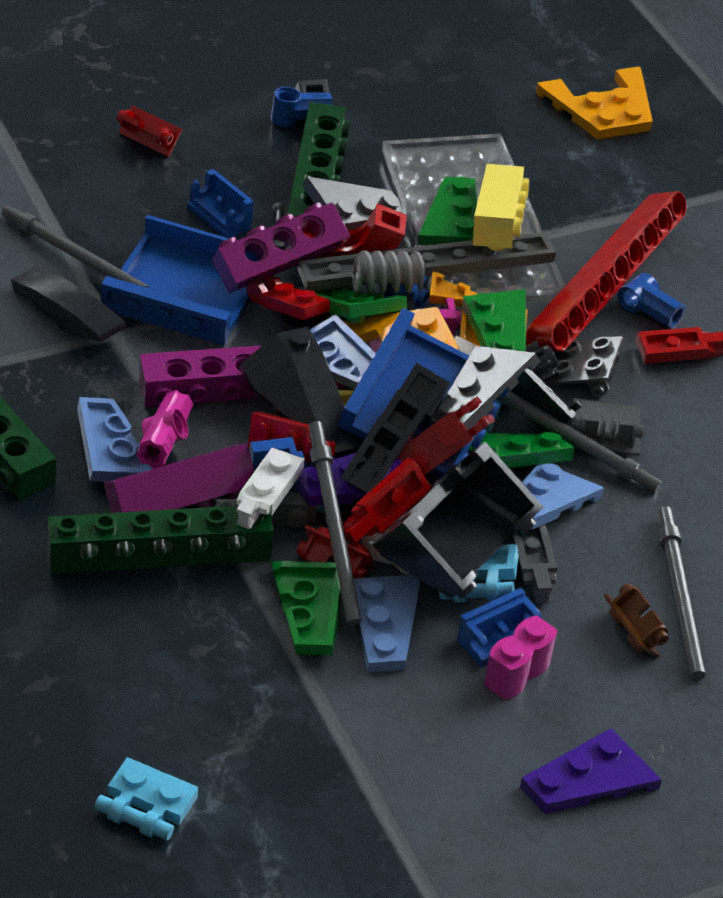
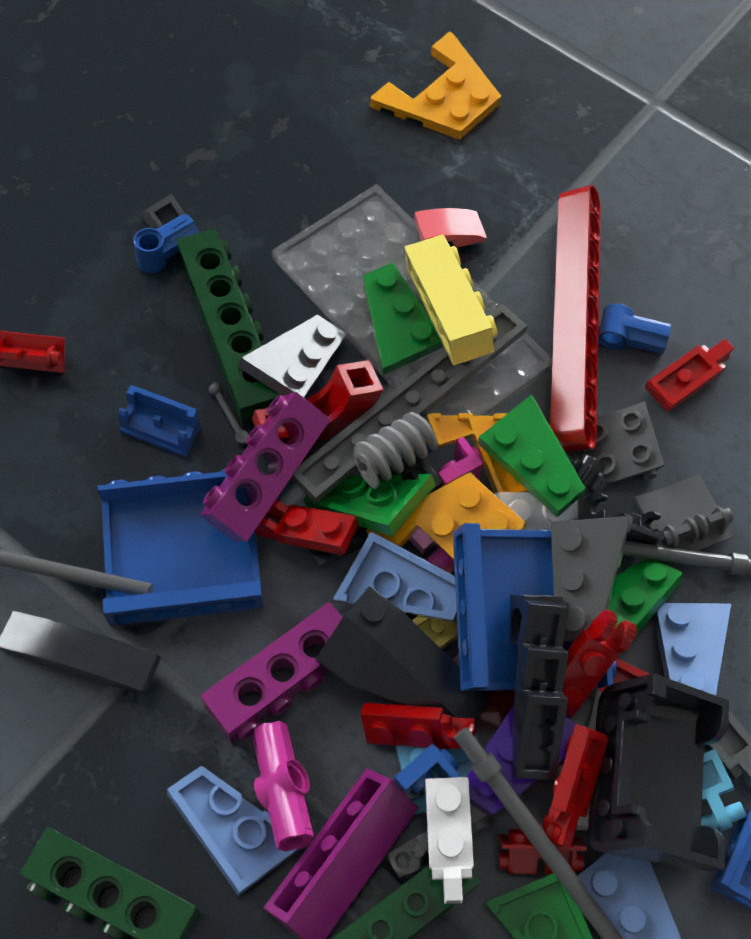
camera: 25 degrees left, 20 degrees up
none -> coral slope [414,208,487,248]

